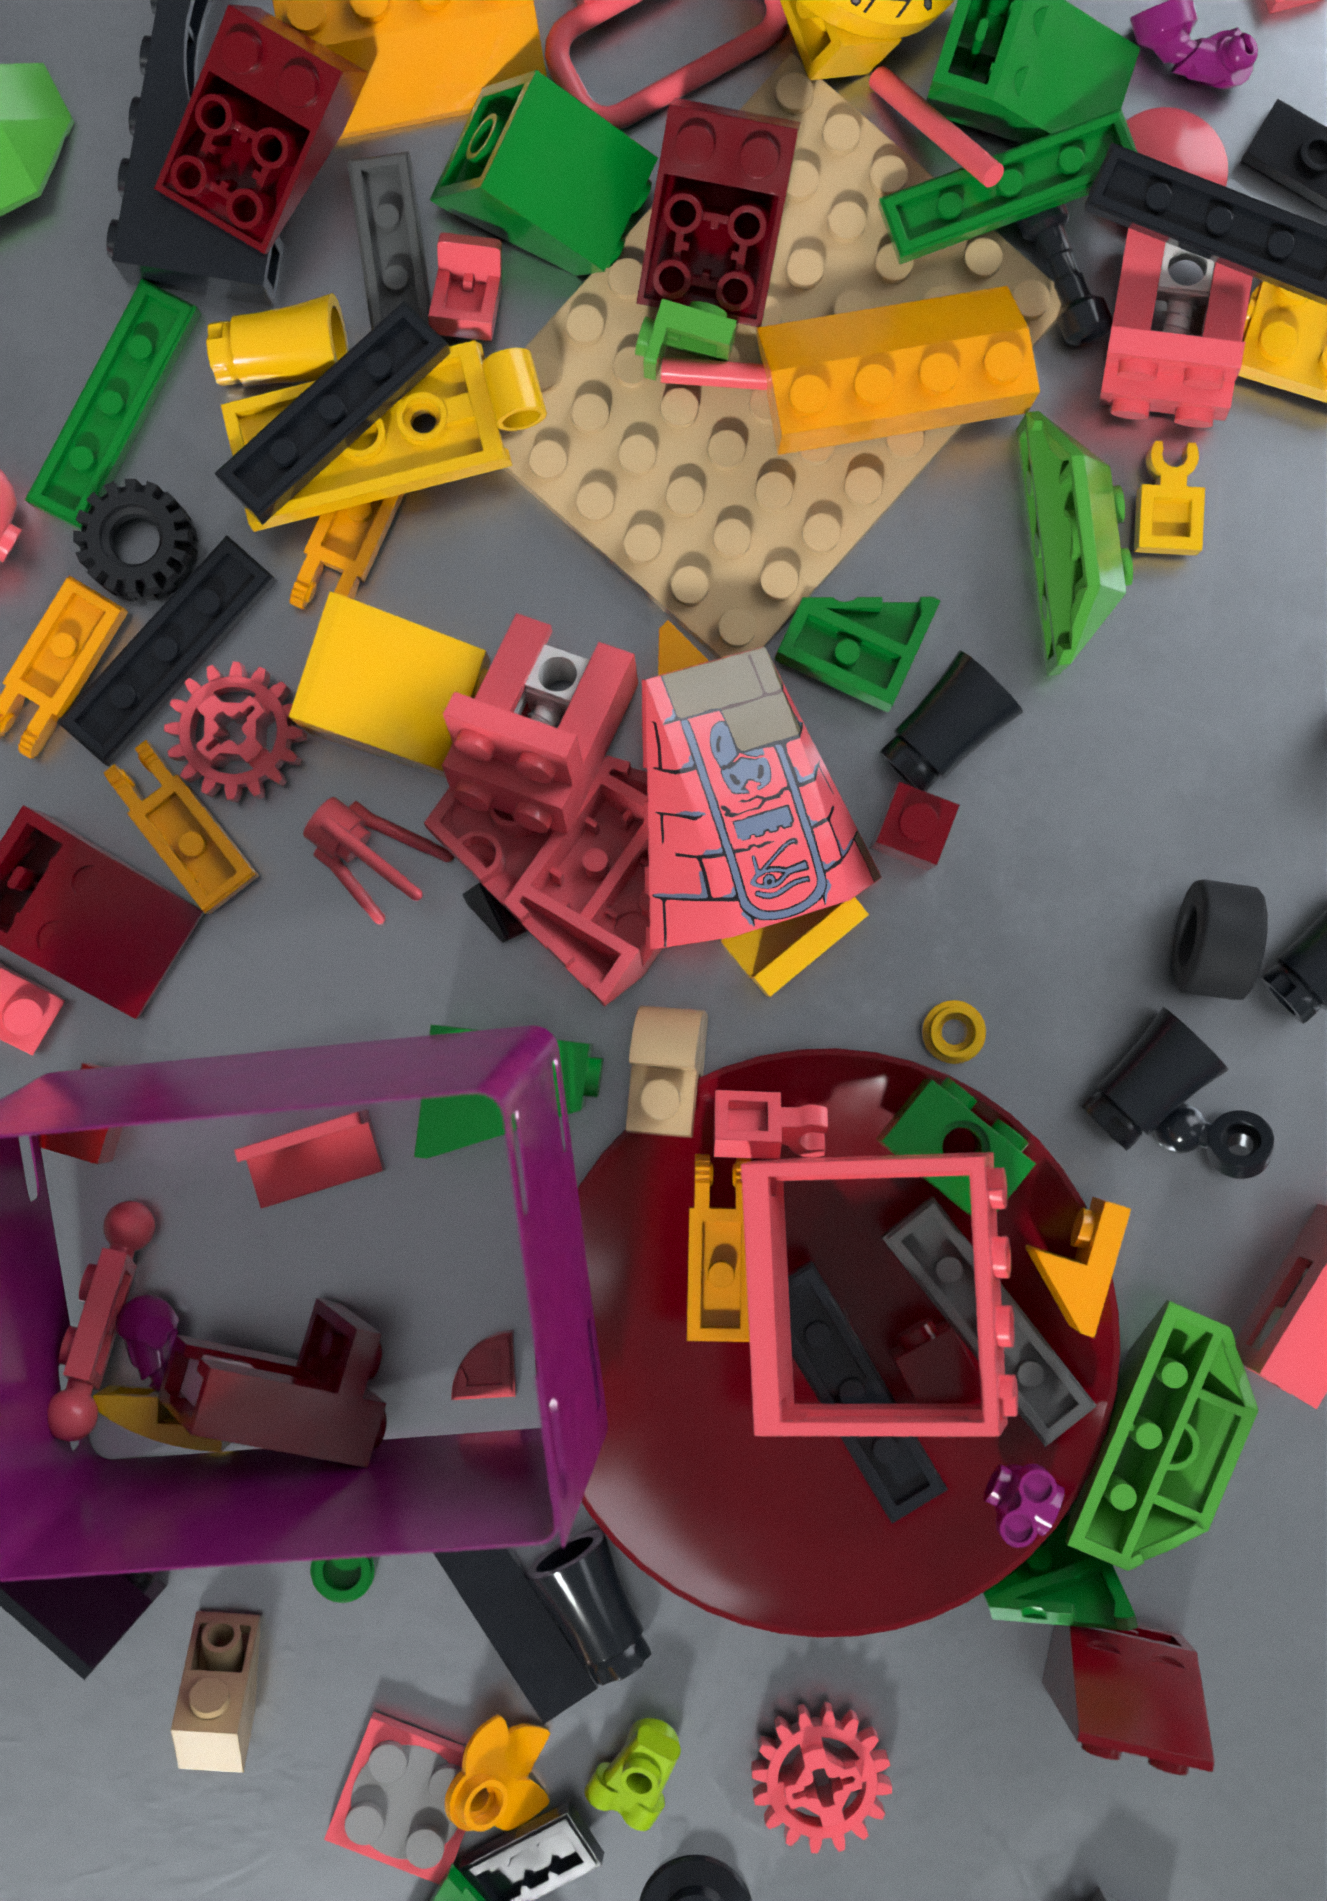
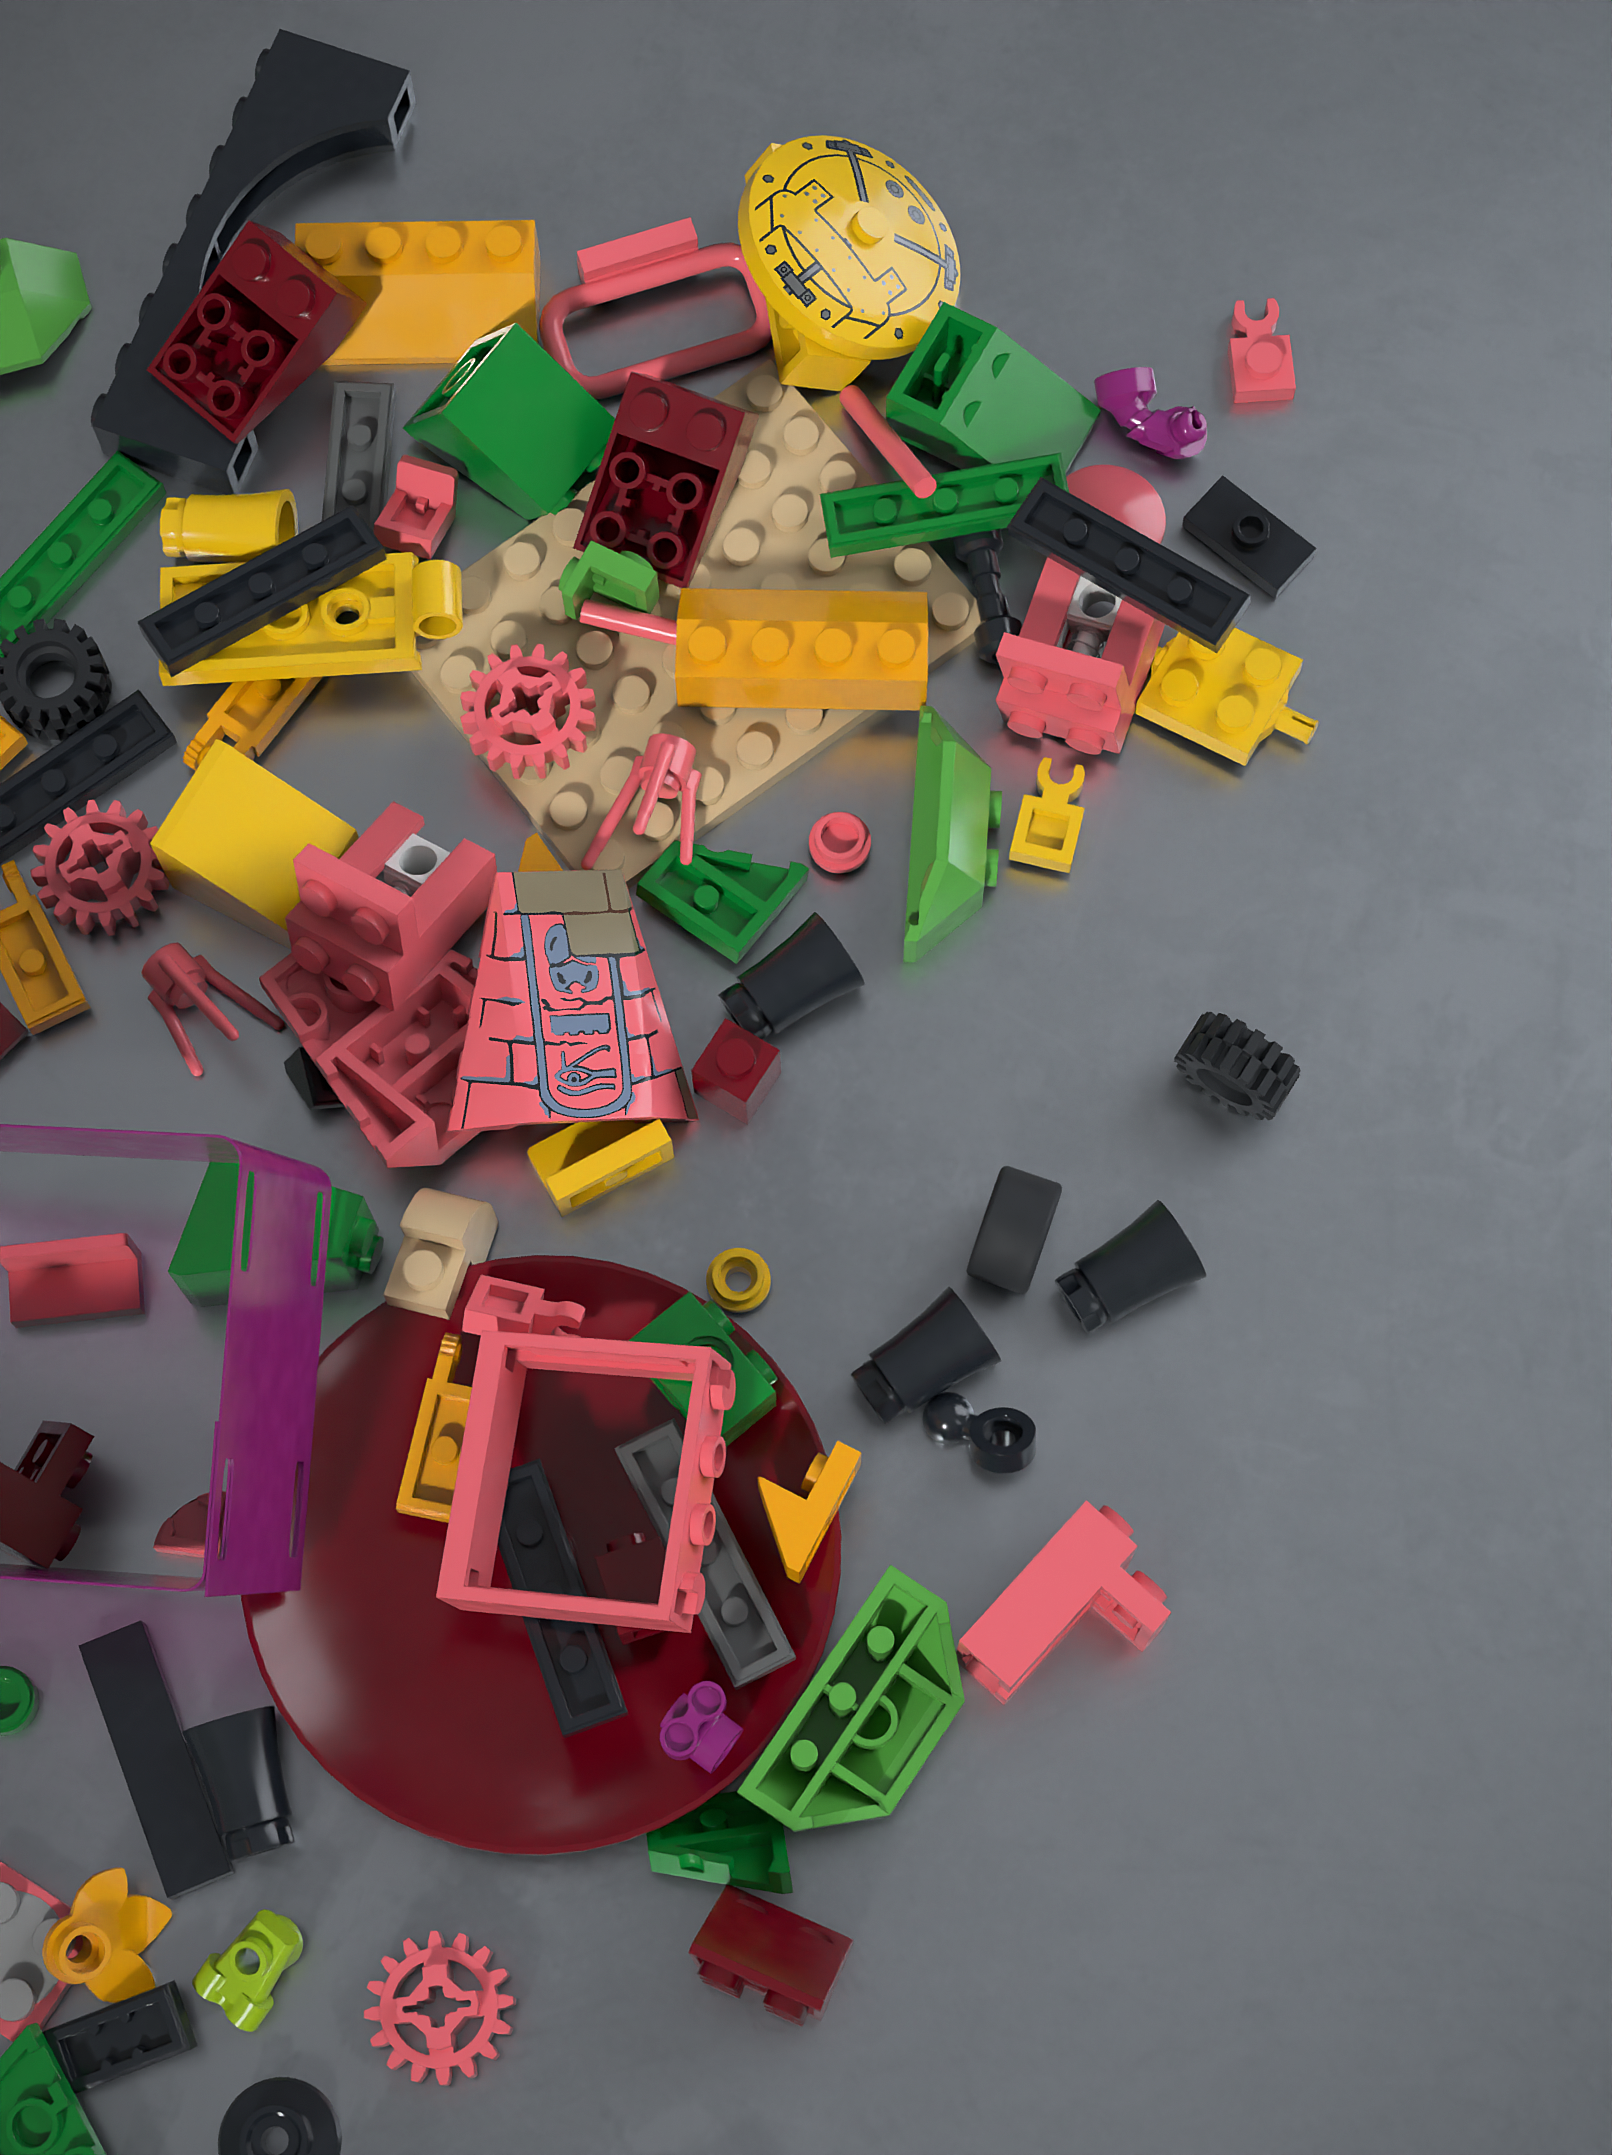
camera: 15 degrees right, 15 degrees down
none -> coral gear [460,644,596,780]
none -> coral plant [581,733,702,870]
none -> coral plate [809,812,871,873]

